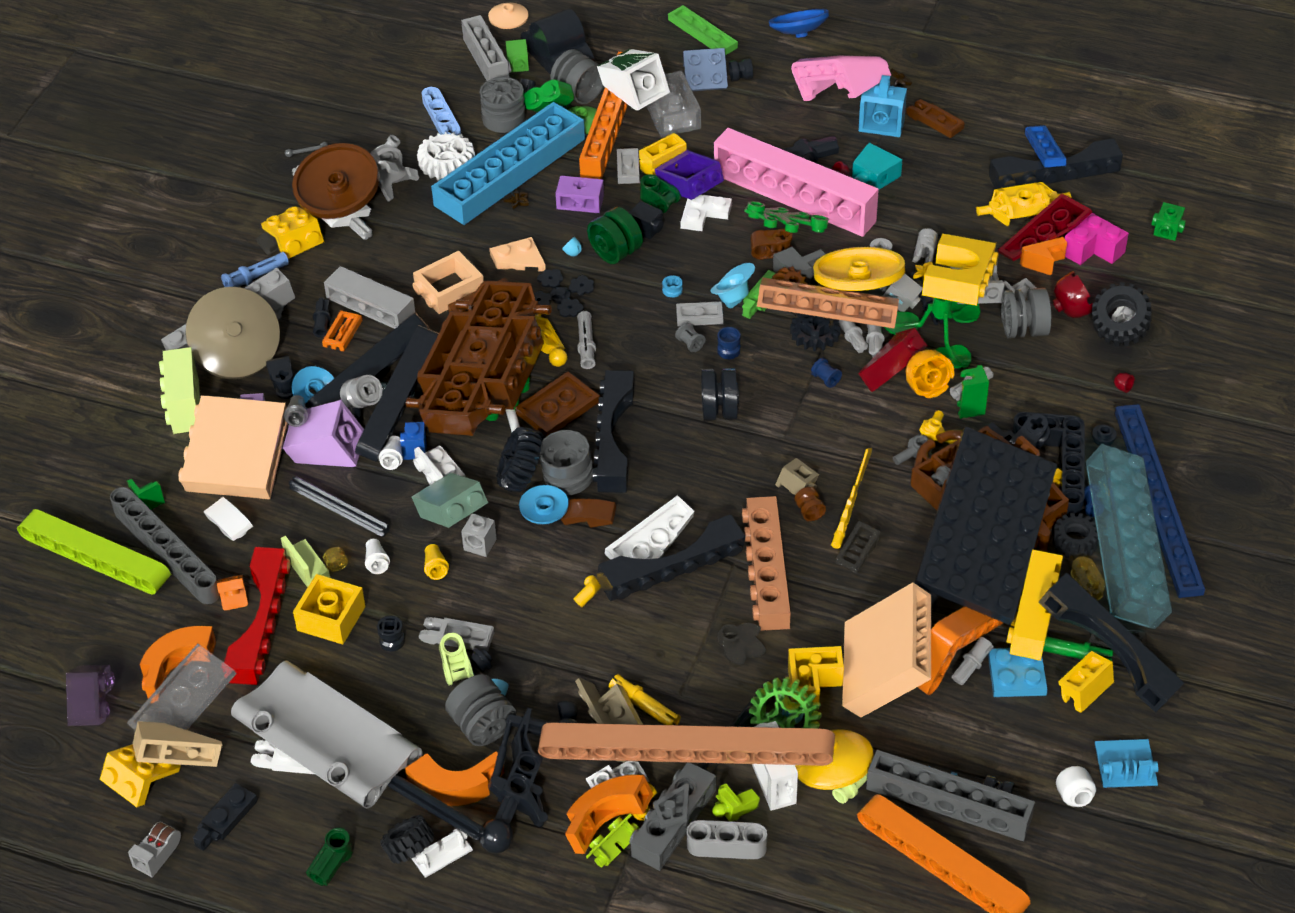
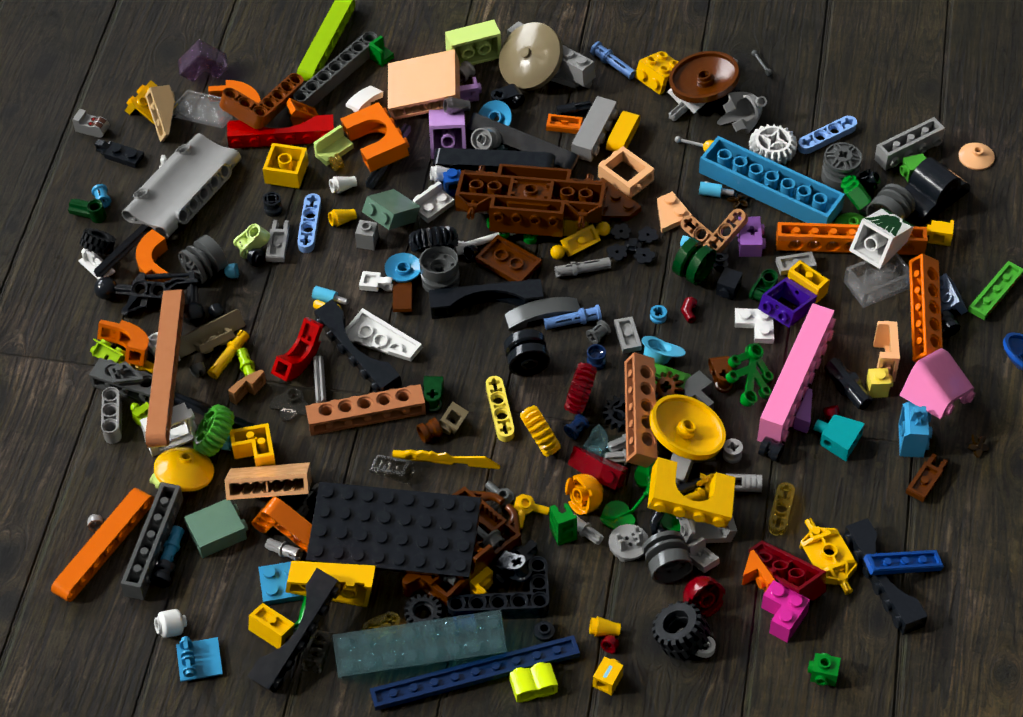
camera: 80 degrees right, 5 degrees up
none -> light grey hinge [87,514,104,532]
none -> dark azure bush [91,184,112,208]
none -> sand green brick [184,499,248,558]
none -> dark orange beam [219,73,304,129]
none -> medium nougat slope [228,370,266,405]
none -> lime pin [236,348,255,376]
none -> red arch [271,317,324,381]
none -> light blue beam [297,193,321,253]
none -> medium azure piece [312,286,348,305]
none -> light grey axle [313,355,327,403]
none -> orange arch [341,102,410,172]
none -> white plate [359,271,393,292]
none -> dark green piece [423,376,444,413]
none -> light yellow beam [486,376,514,442]
none -> dark grey slope [504,297,580,331]
none -> neon yellow brick [510,662,558,702]
none -> yellow gear [520,405,561,457]
none -> medium blue pin [544,304,602,330]
none -> dark red gear [564,362,597,414]
none -> clear light blue plate [582,424,609,456]
none -> yellow cone [589,616,621,637]
none -> yellow brick [593,656,624,696]
none -> yellow beam [606,111,640,152]
none -> light grey plate [608,524,648,562]
none -> black arm [650,511,666,535]
none -> light grey hinge [675,136,713,151]
none -> medium nougat beam [681,209,748,253]
none -> dark red arm [681,296,697,323]
none -> medium azure piece [699,181,734,198]
none -> black wheel [758,436,785,462]
none -> clear yellow beam [768,482,795,536]
none -> light yellow brick [866,368,893,398]
none -> light nougat panel [873,321,900,382]
none -> orange brick [909,253,943,362]
none -> yellow brick [927,220,954,246]

